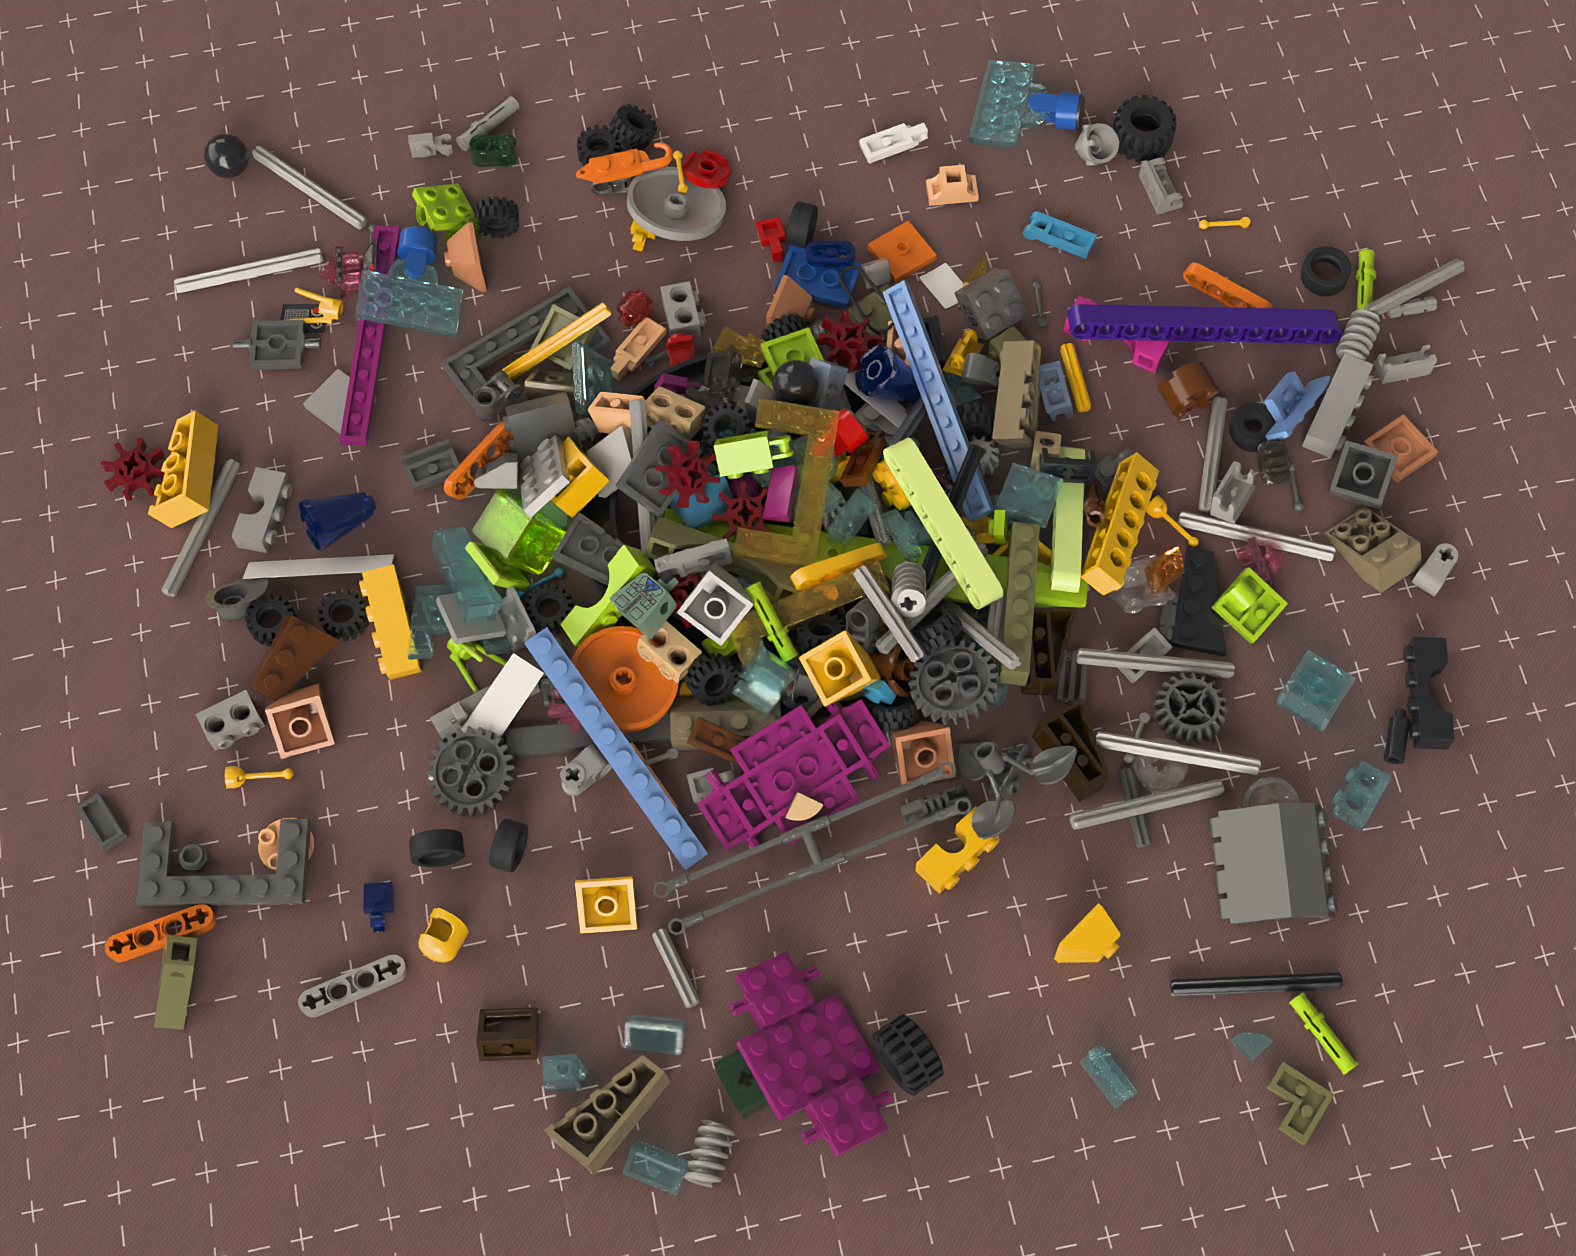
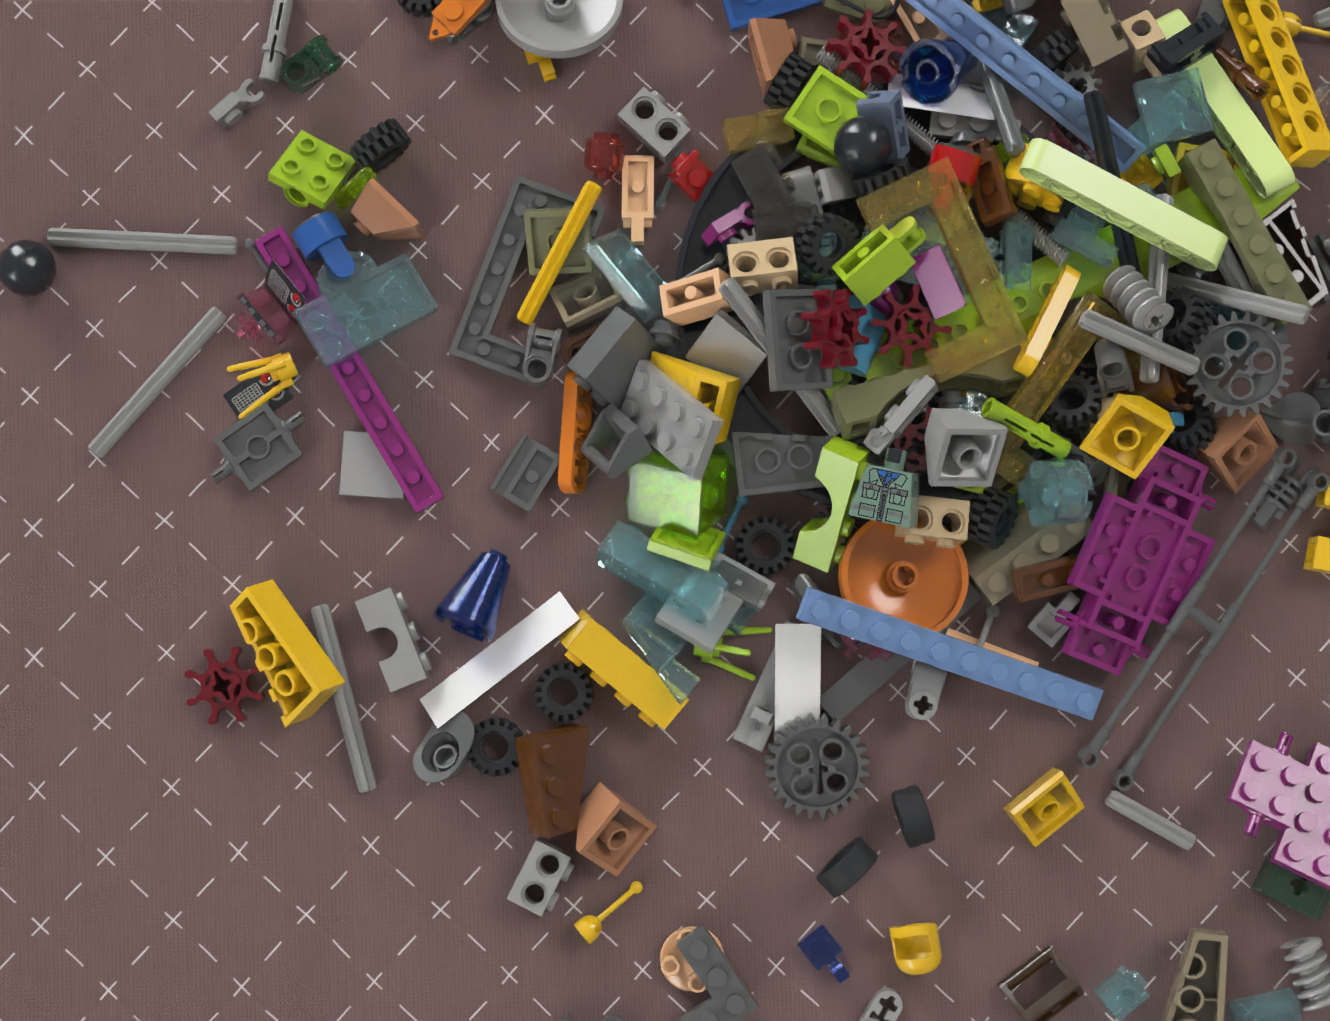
camera: 30 degrees left, 20 degrees up
clear light blue slope [624,1015,685,1055] -> none
tan tile [785,792,823,821] -> none

